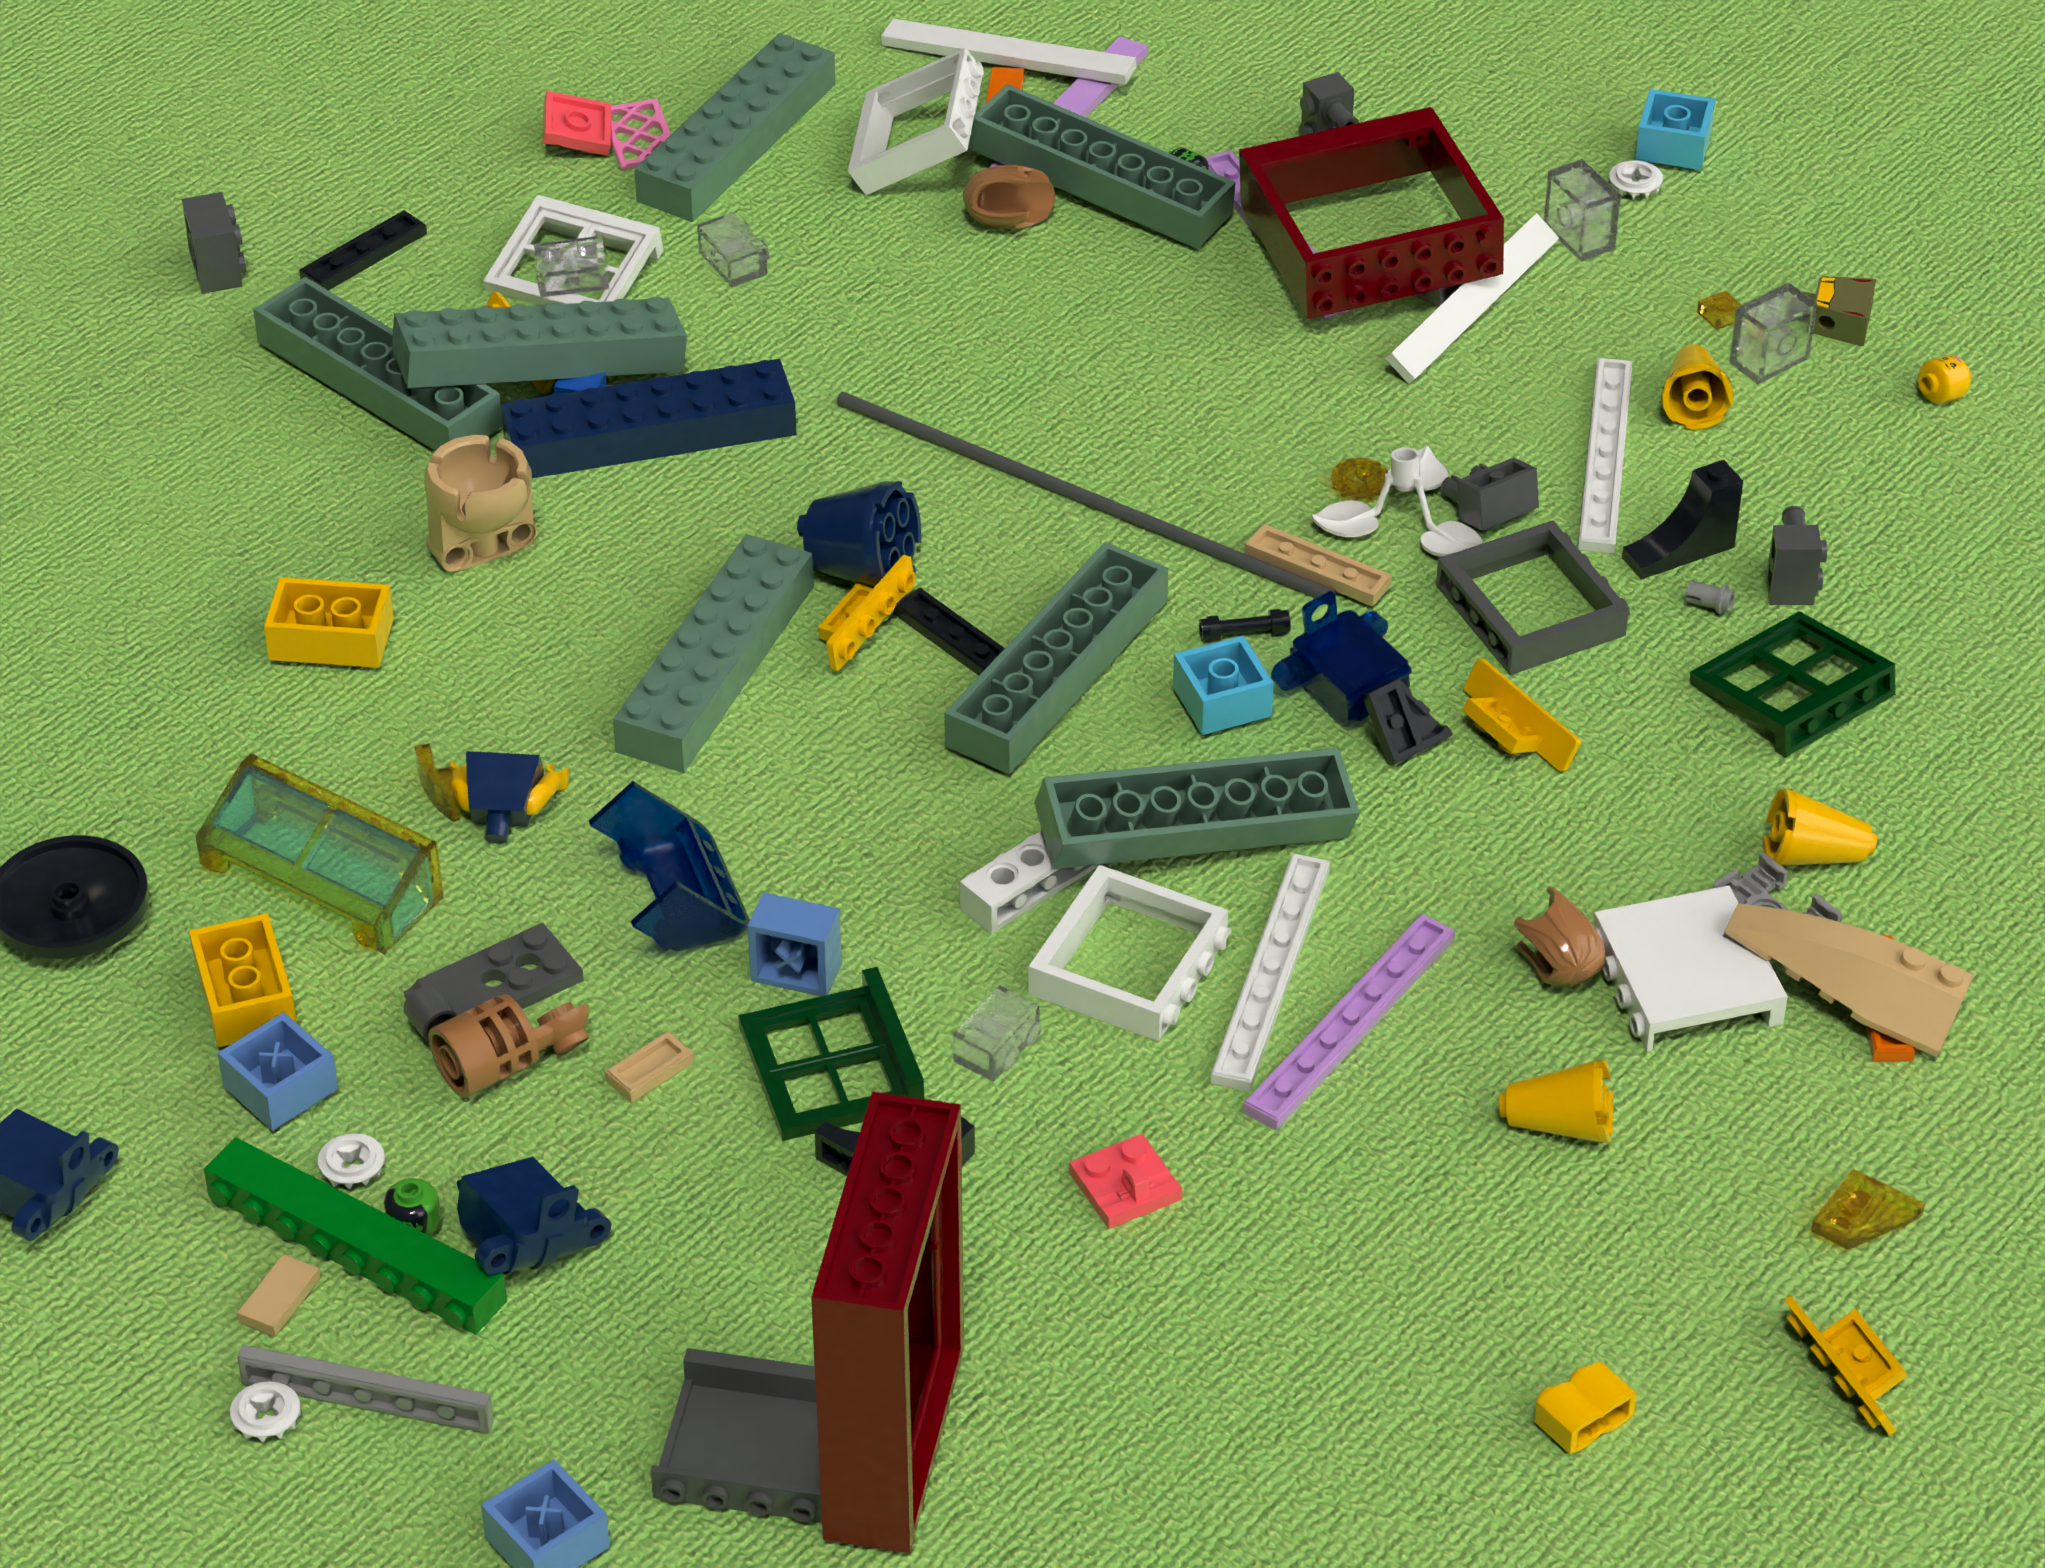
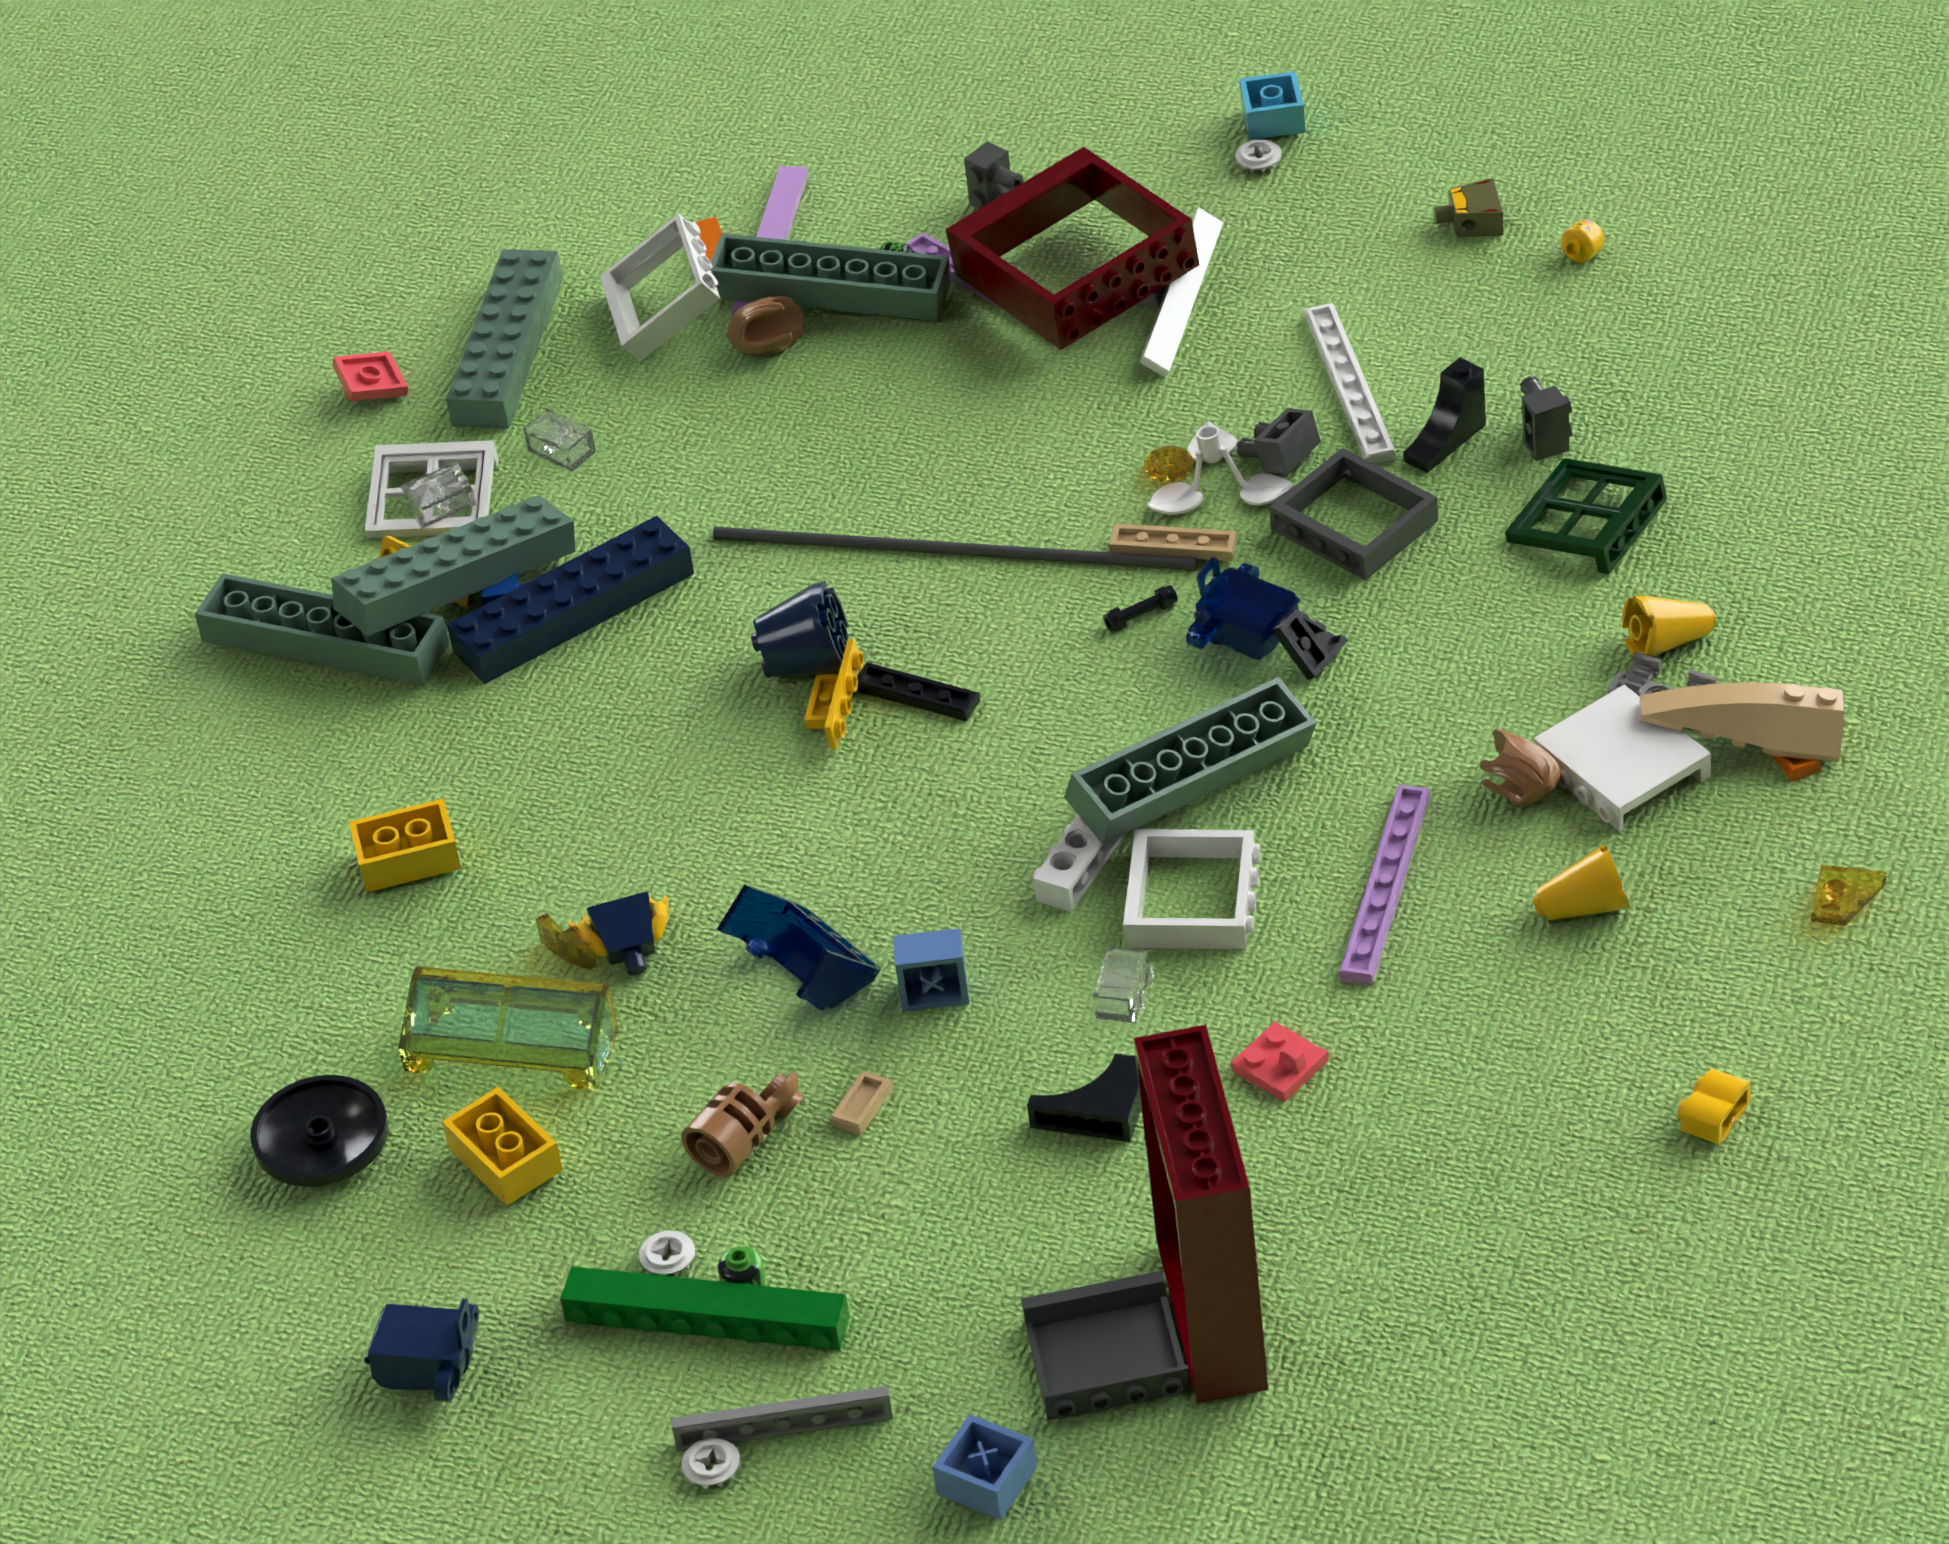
camera: 15 degrees left, 0 degrees up
dark grey brick [181,192,246,294] -> none
medium blue brick [217,1012,338,1131] -> none
tan tile [237,1254,321,1337] -> none
black tile [299,210,427,290] -> none
dark grey hinge [403,922,584,1042] -> none
tan piece [424,435,538,572] -> none
dark blue piece [457,1156,611,1275] -> none
bright pink window [611,98,671,170] -> none
sand green brick [613,534,814,773] -> none
dark green window [738,967,924,1141] -> none
white tile [881,18,1137,85] -> none
sand green brick [944,542,1168,774] -> none
medium azure brick [1173,635,1274,735] -> none
white tile [1211,853,1330,1092] -> none
yellow bracket [1462,659,1581,772] -> none
clear brick [1544,159,1621,262] -> none
yellow cone [1662,344,1733,430] -> none
light grey pin [1685,580,1735,614] -> none
clear yellow plate [1697,290,1746,330] -> none
clear brick [1729,282,1817,384] -> none
yellow bracket [1784,1295,1908,1436] -> none

